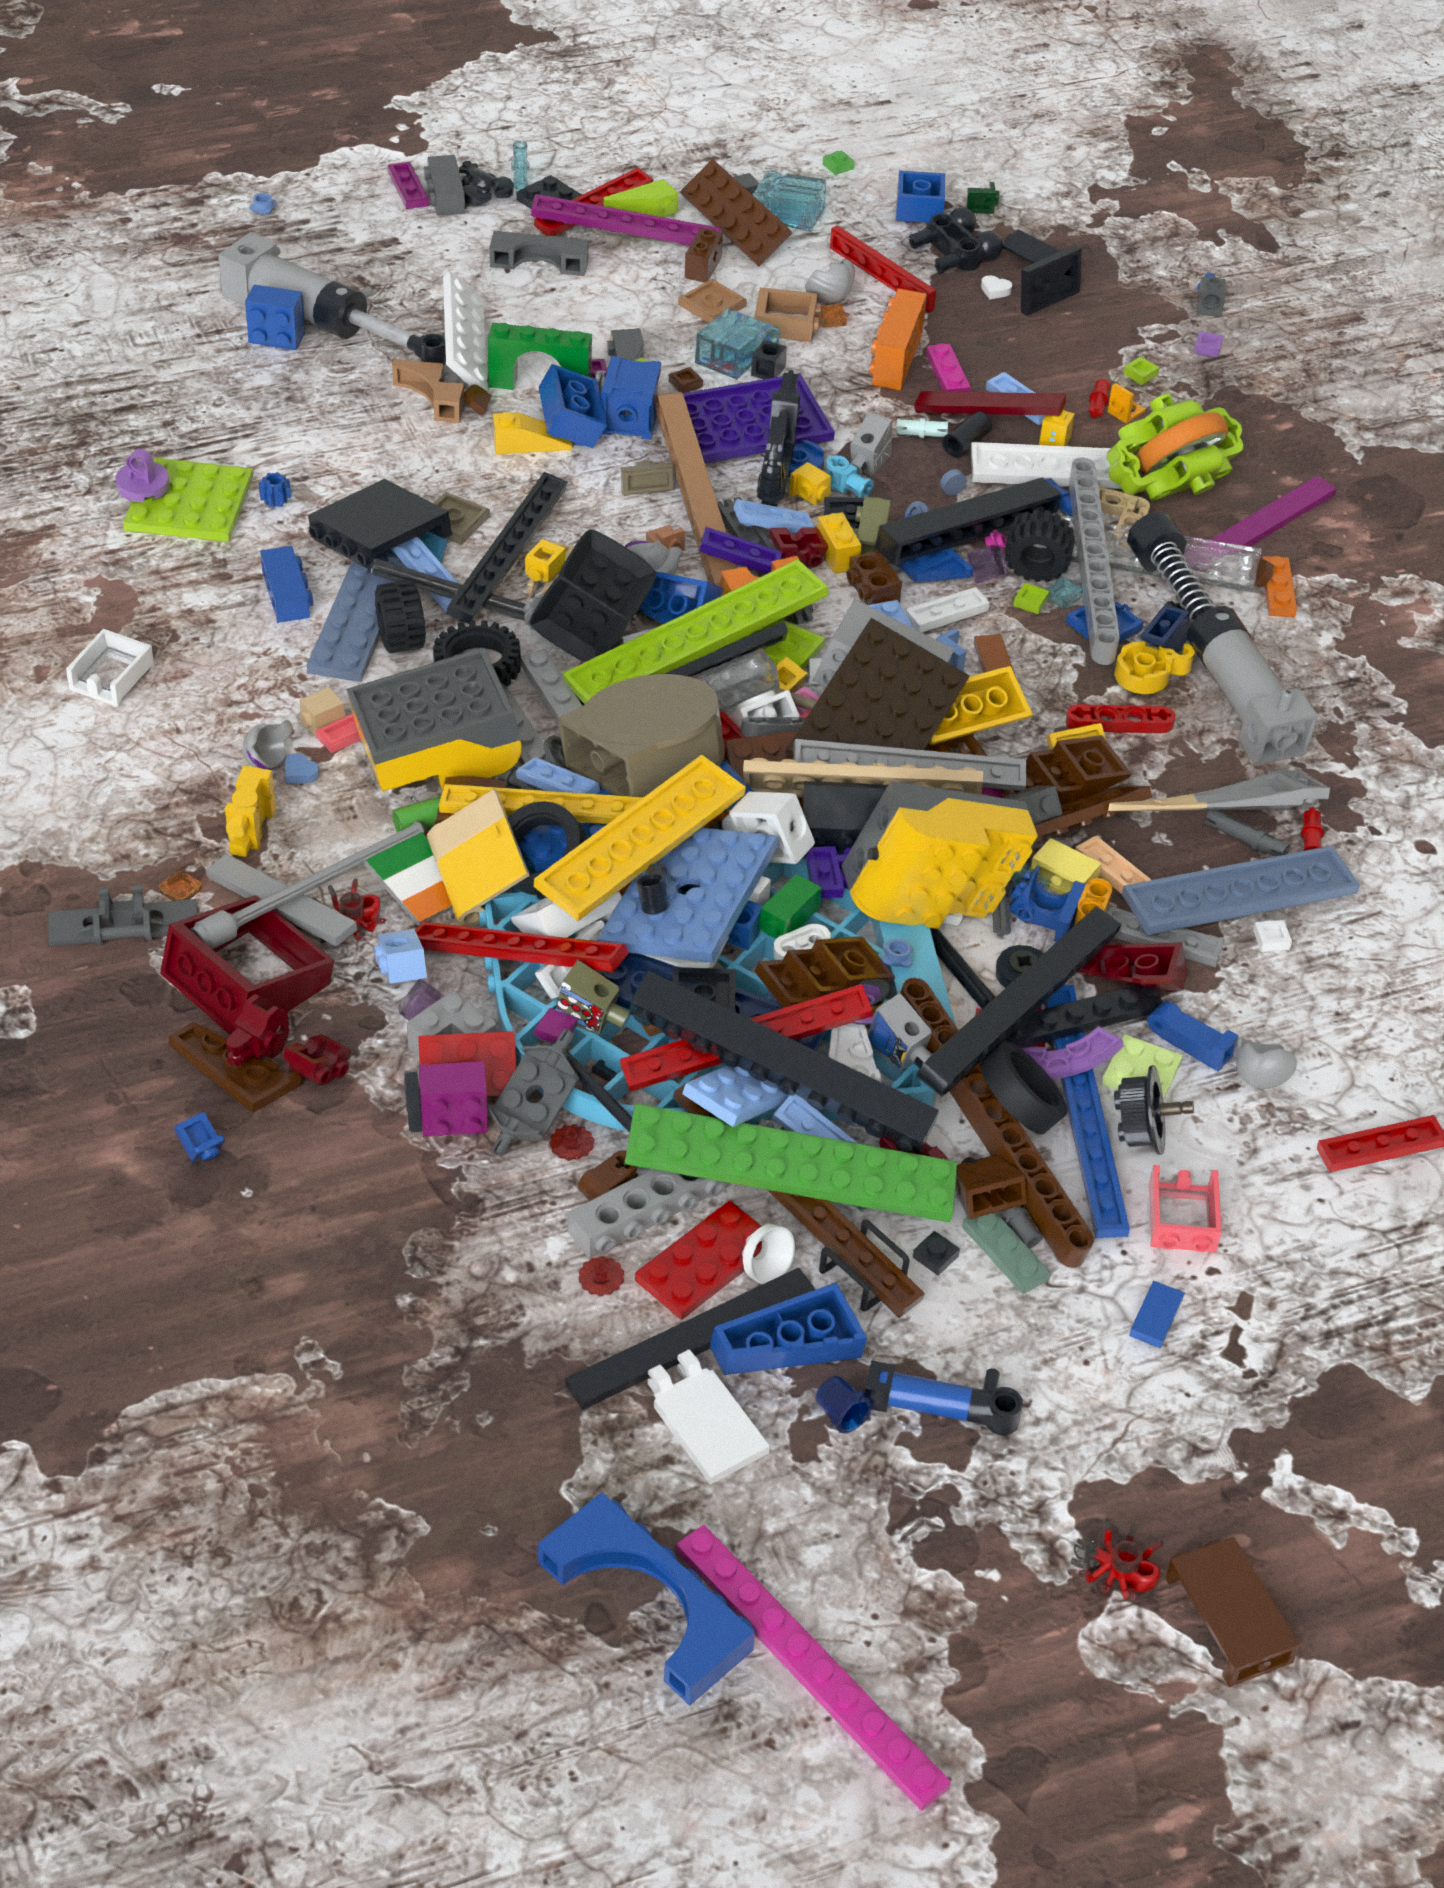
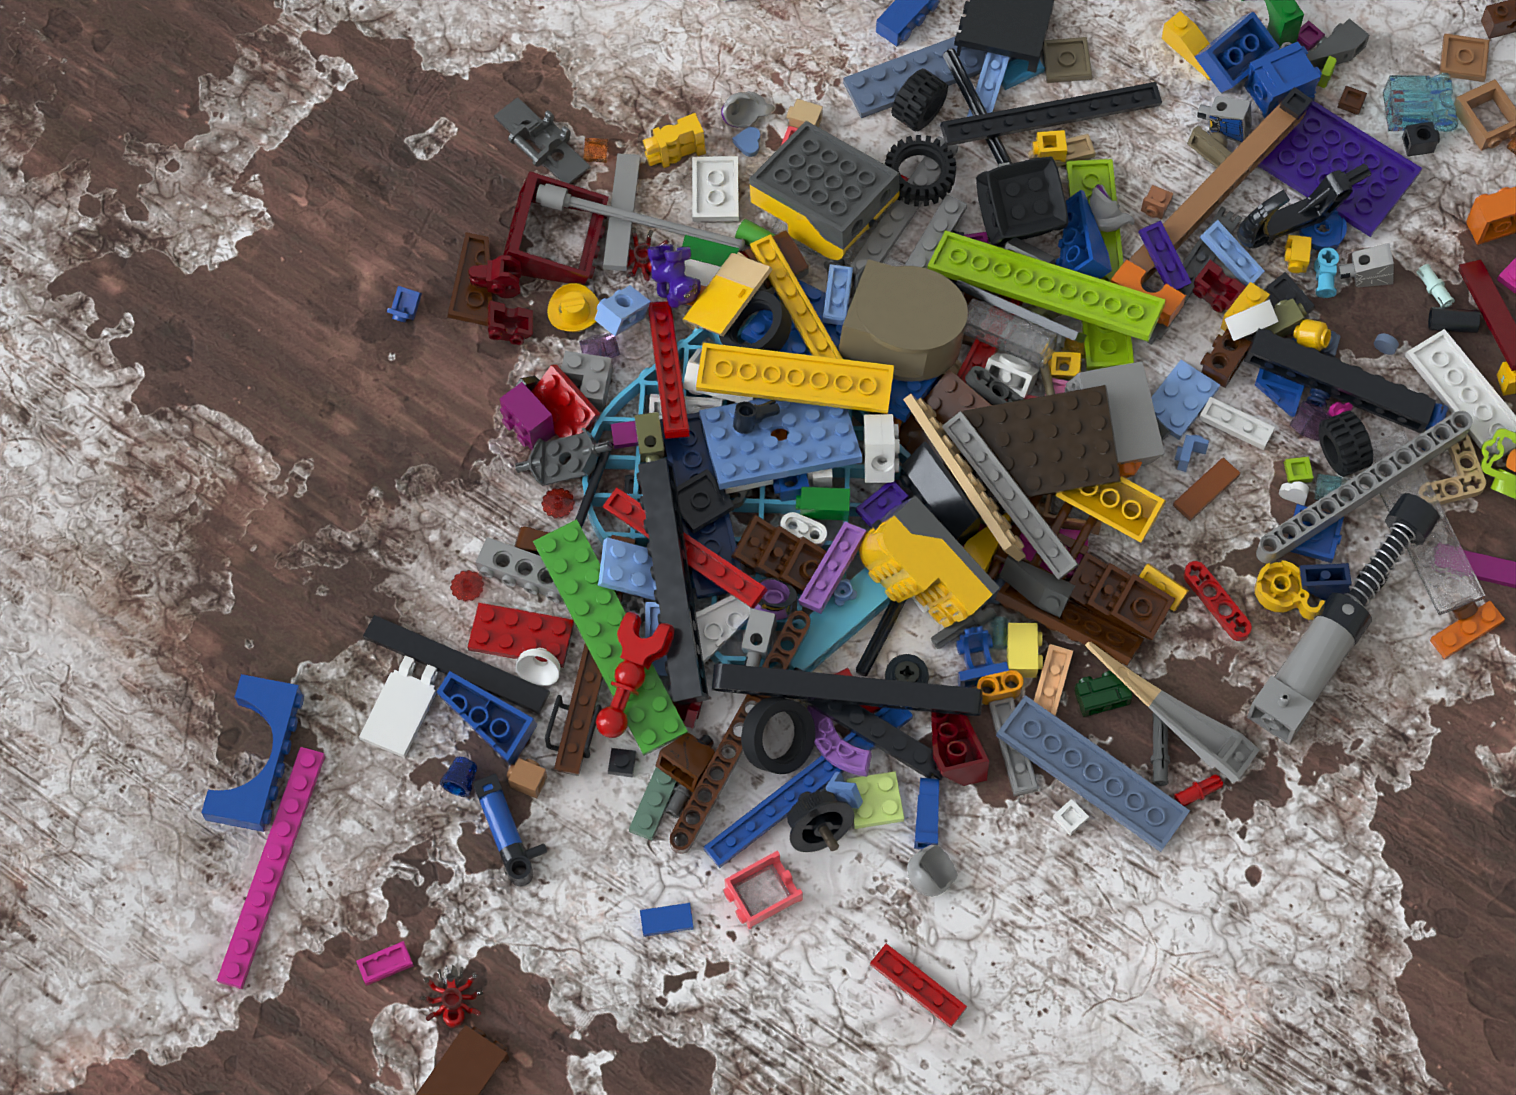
camera: 60 degrees right, 20 degrees up
none -> dark pink plate [356,941,414,986]
none -> medium nougat brick [507,758,547,799]
none -> yellow hat [547,283,599,332]
none -> red piece [596,611,674,738]
none -> dark purple animal [648,244,701,308]
none -> white plate [692,156,739,222]
none -> medium lavender plate [798,522,867,614]
none -> medium blue bracket [826,772,863,808]
none -> dark green brick [1074,671,1132,717]
none -> light grey torso [1197,96,1252,143]
none -> white slope [1225,299,1279,341]
none -> black plate [1279,87,1313,120]
none -> white tile [1279,481,1309,505]
none -> yellow head [1294,319,1331,352]
none -> dark blue bush [1306,388,1330,408]

